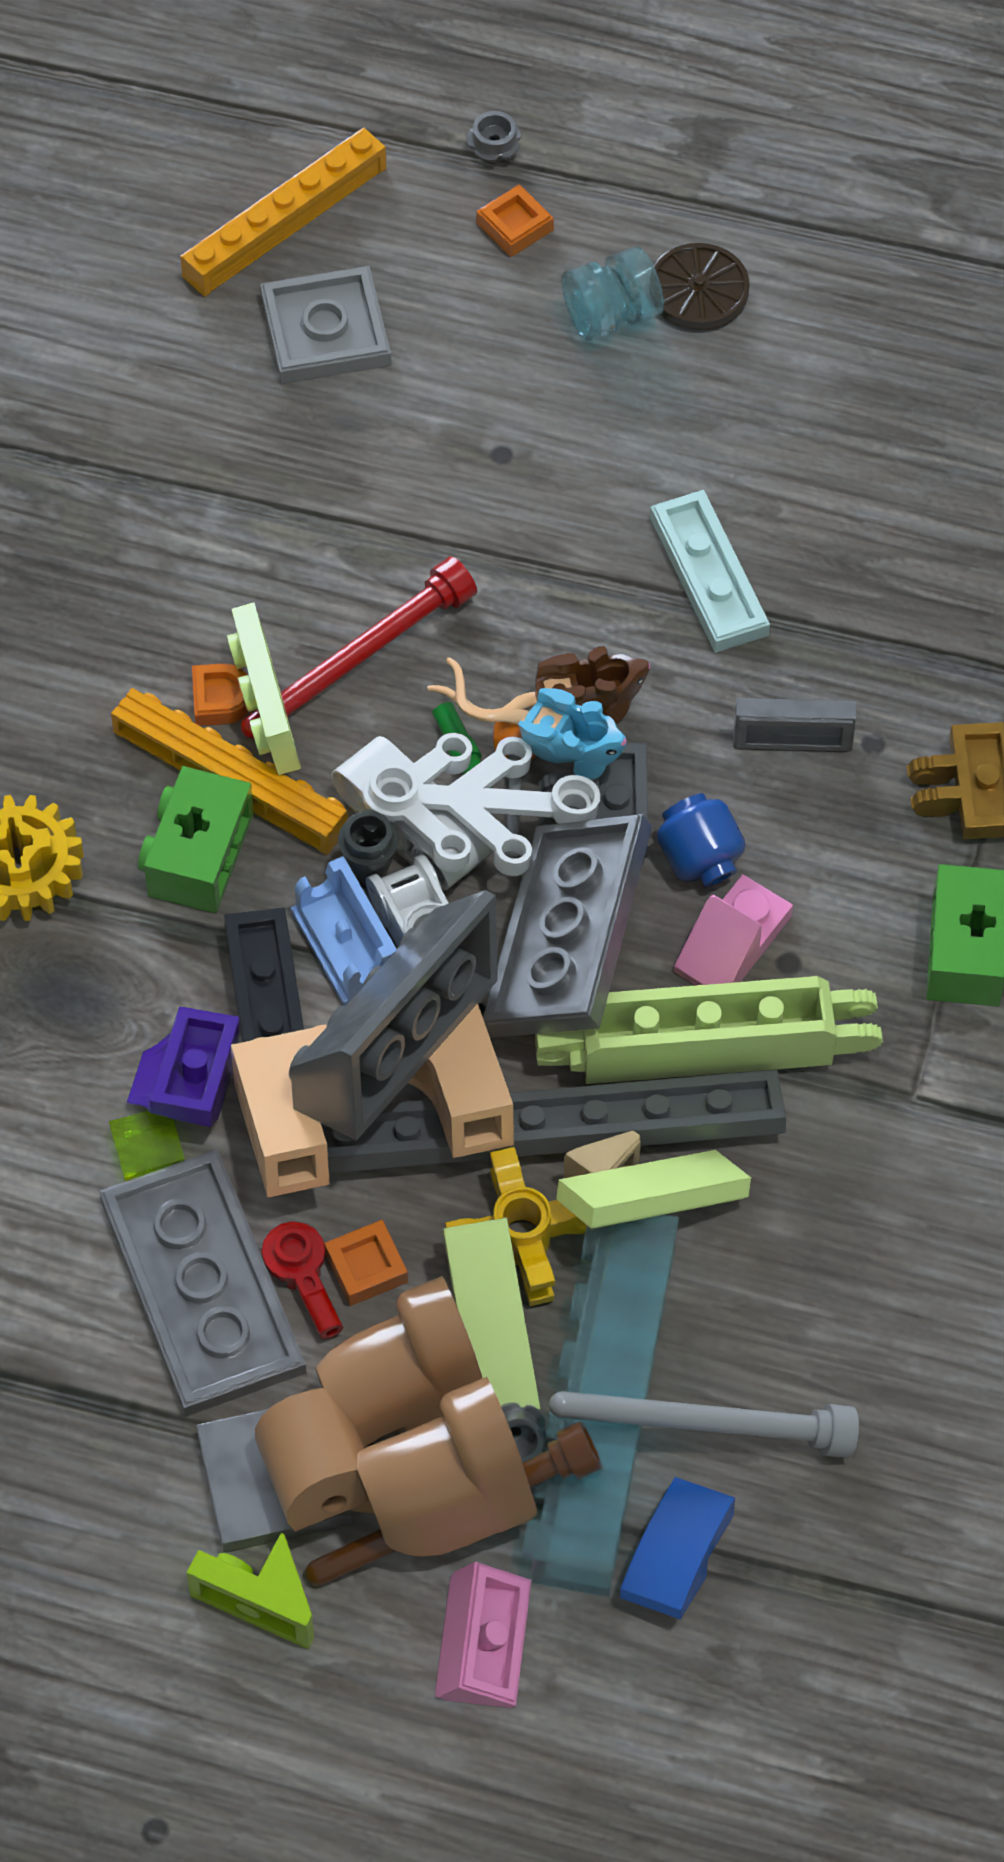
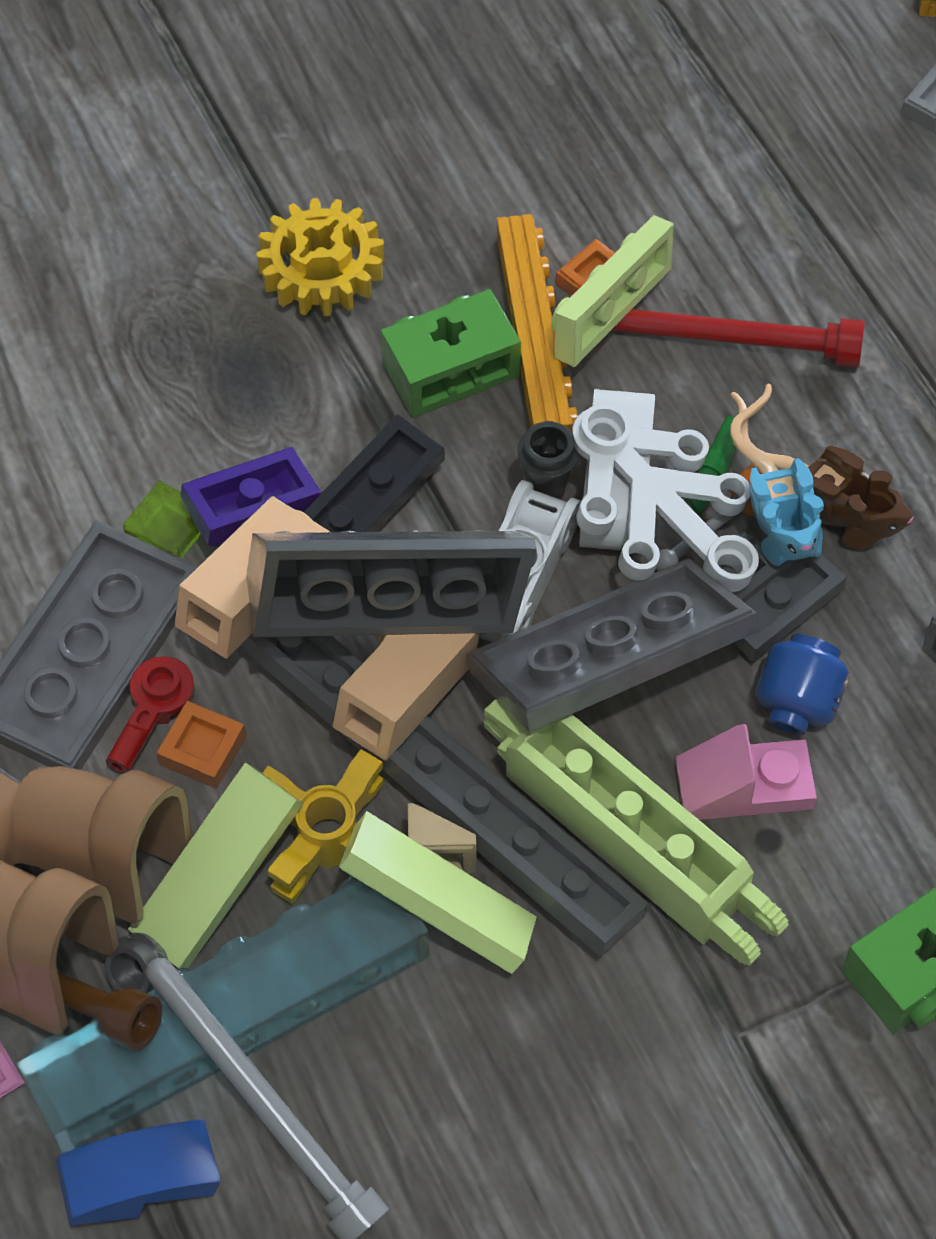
camera: 50 degrees right, 0 degrees up
light blue hinge [290,856,397,1006] -> none

